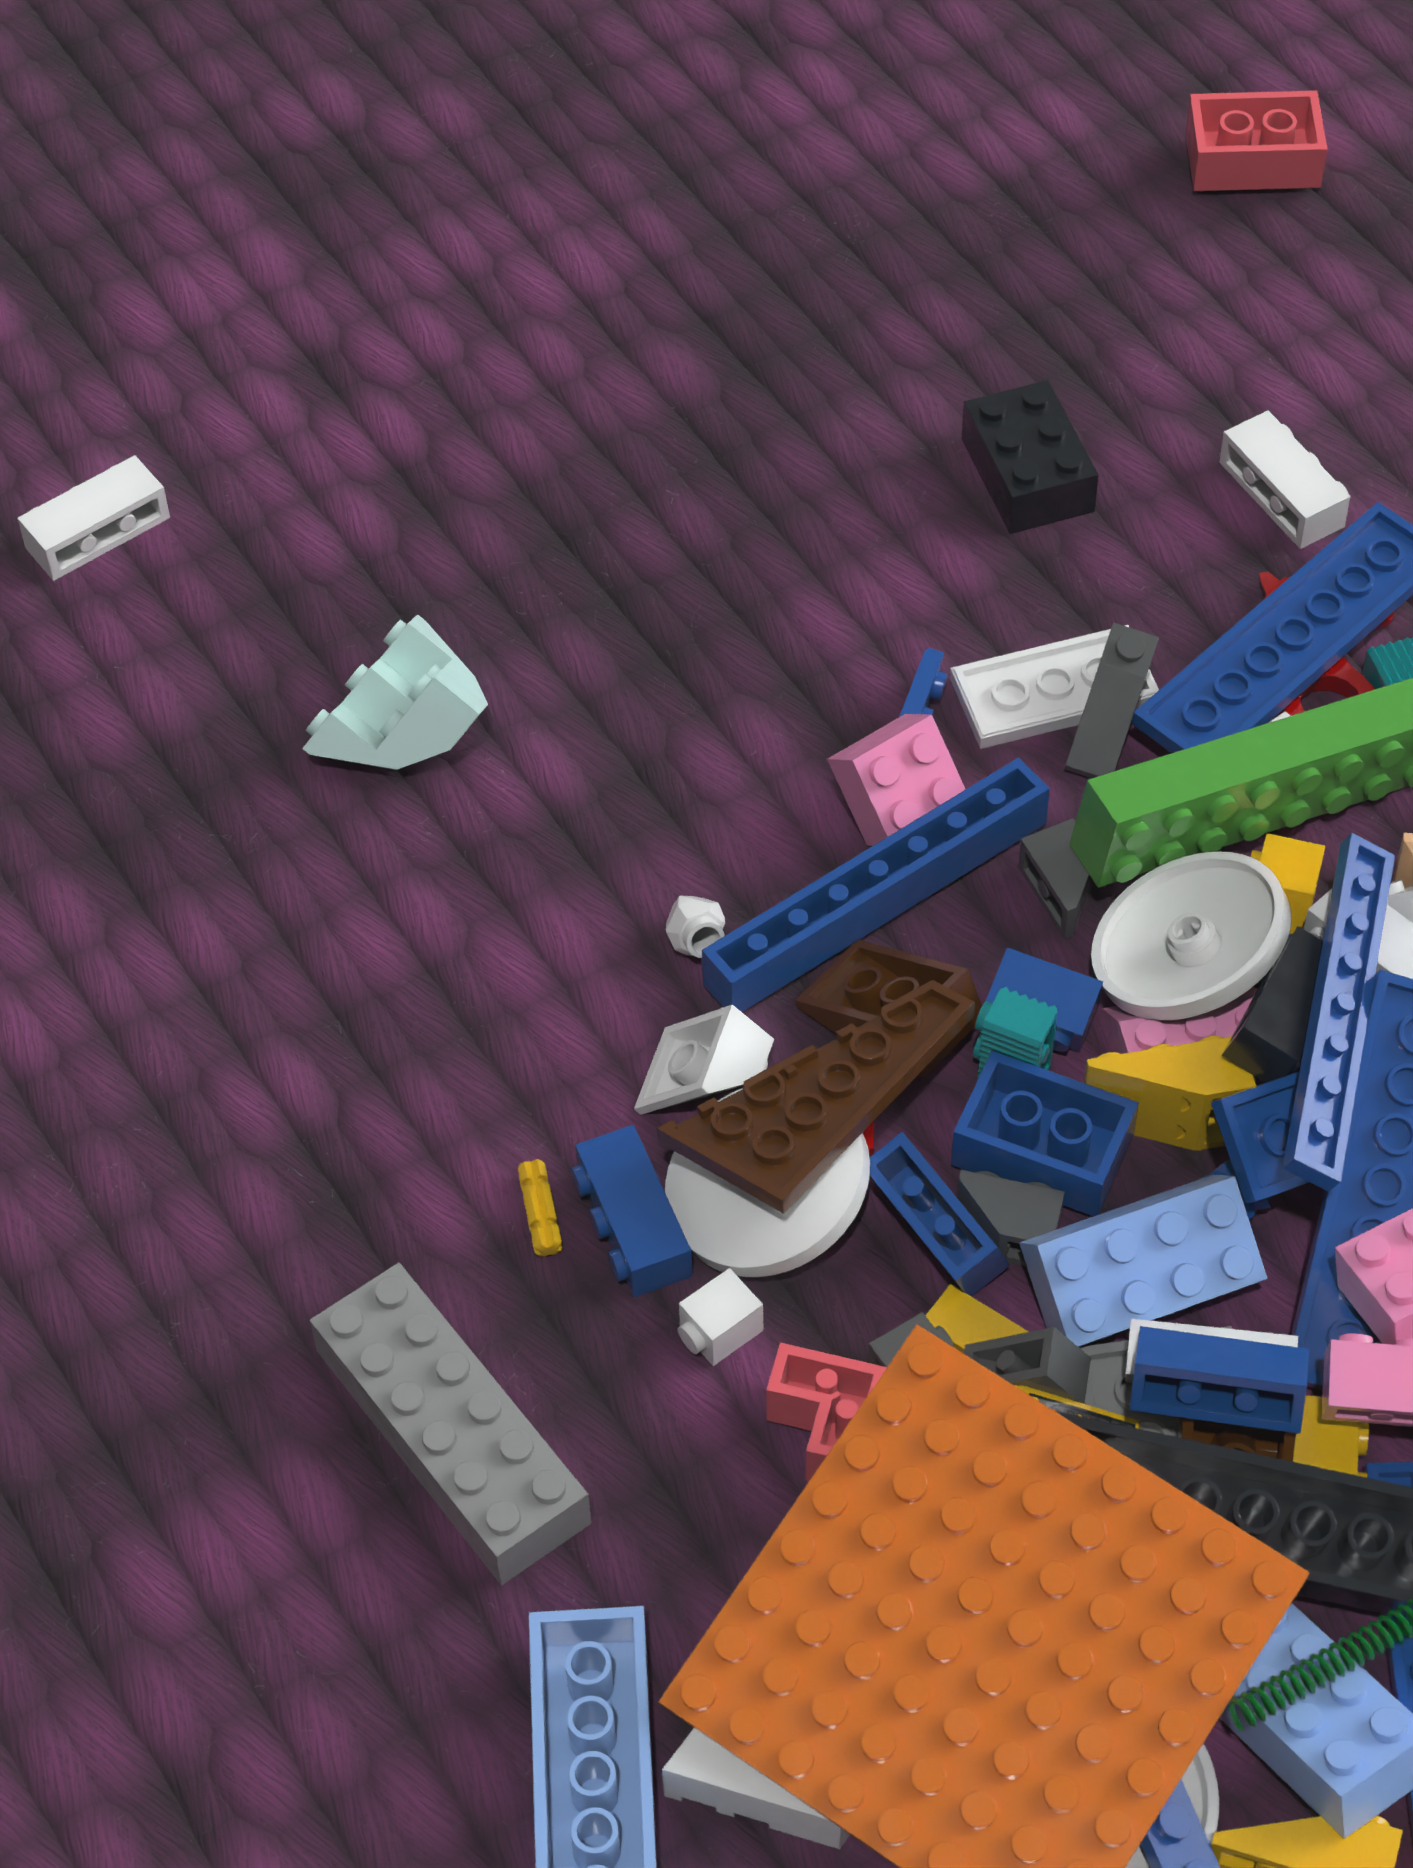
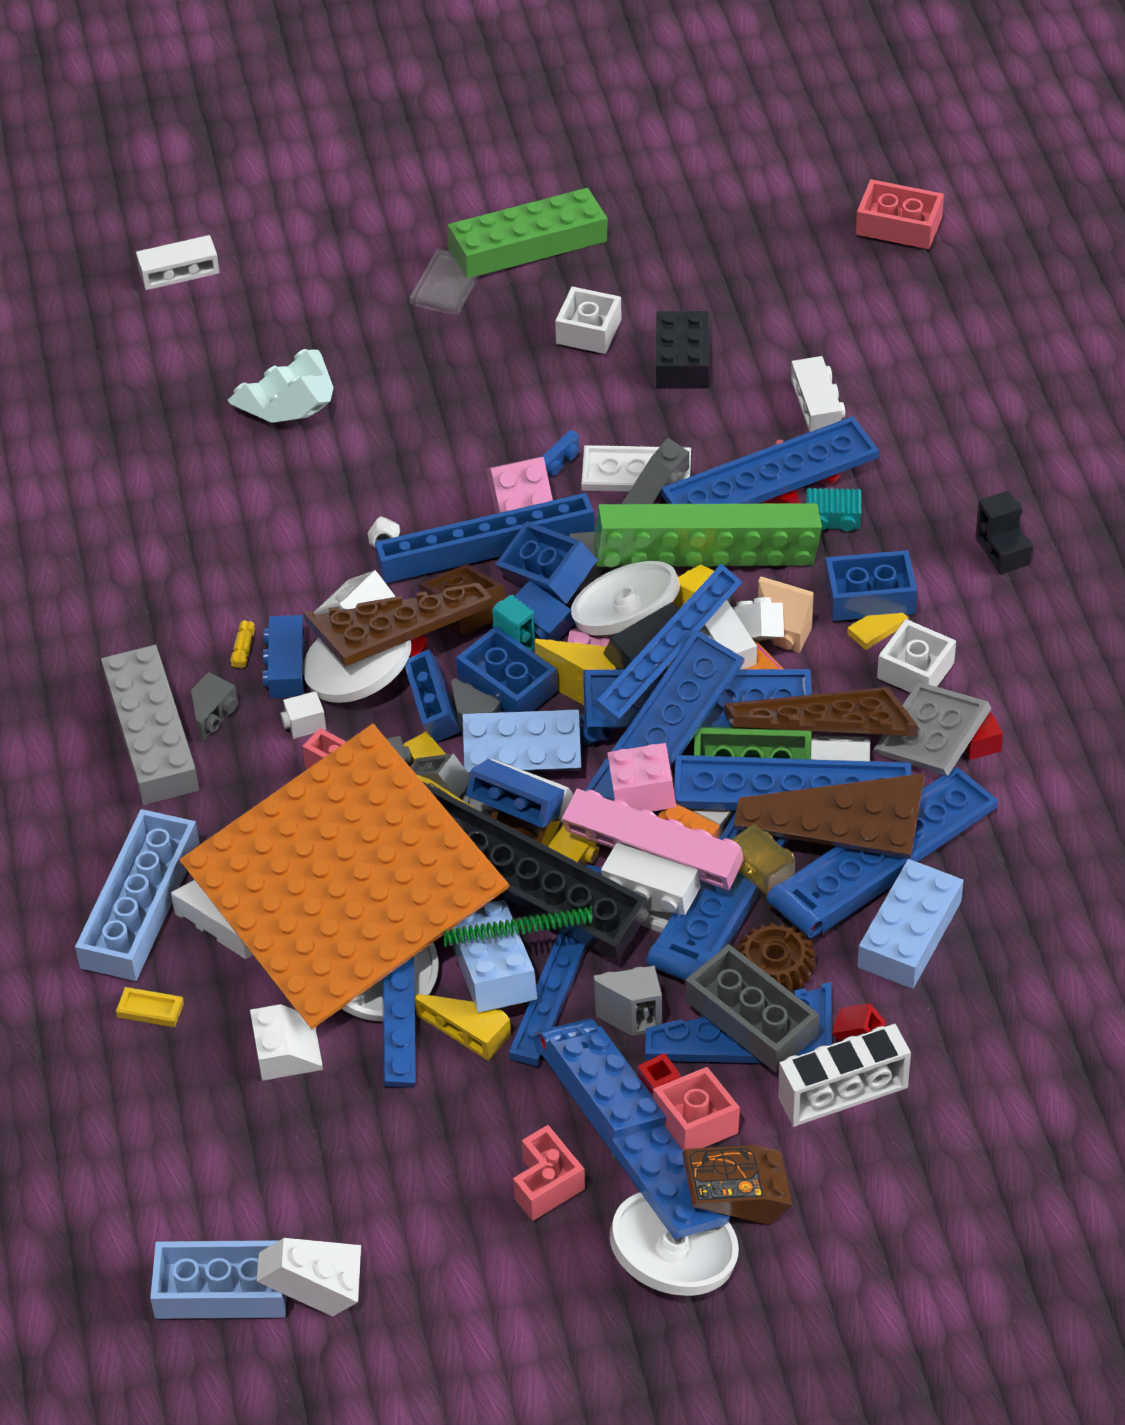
camera: 20 degrees right, 5 degrees down
none -> dark grey slope [191,672,238,741]
none -> clear tile [410,248,479,315]
none -> bright green brick [448,188,608,279]
none -> blue brick [495,521,597,604]
none -> white brick [555,287,621,354]

